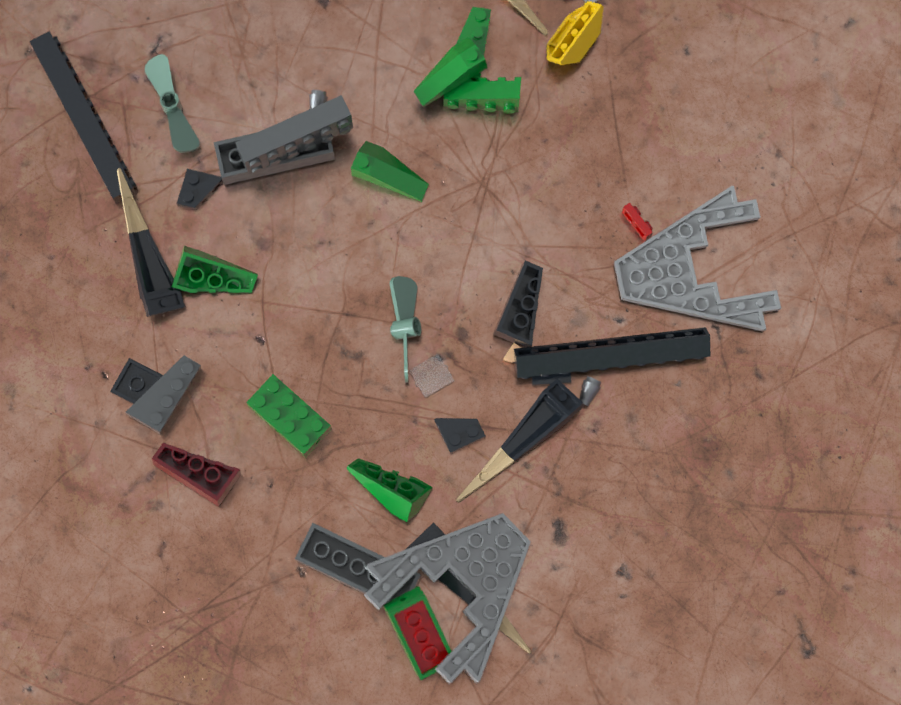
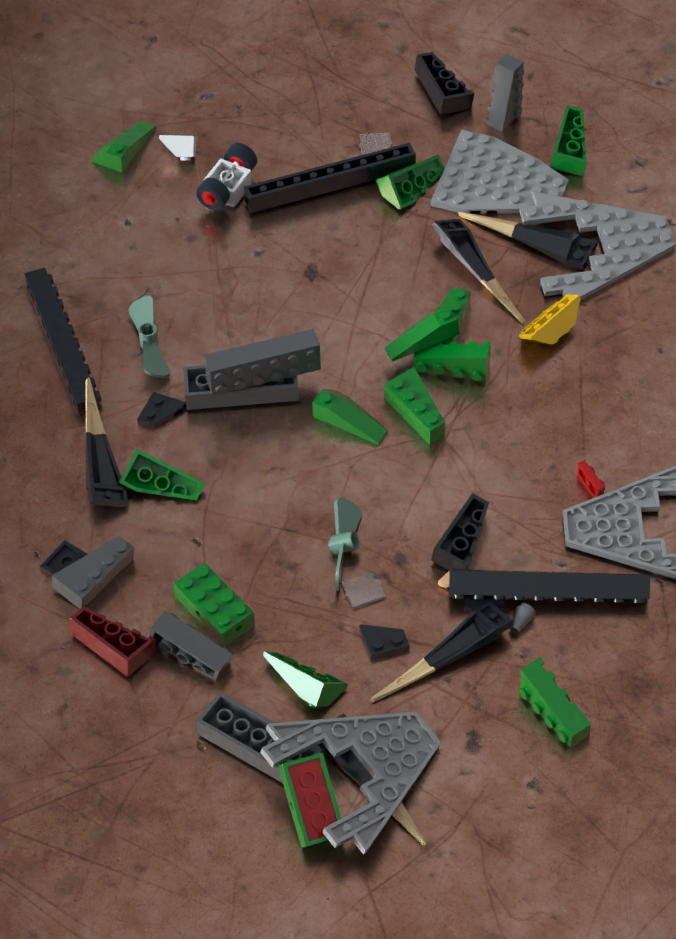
camera: 10 degrees right, 25 degrees down
none -> dark grey wedge [149,611,232,680]
none -> green wedge [384,367,445,445]
none -> green wedge [519,657,591,748]

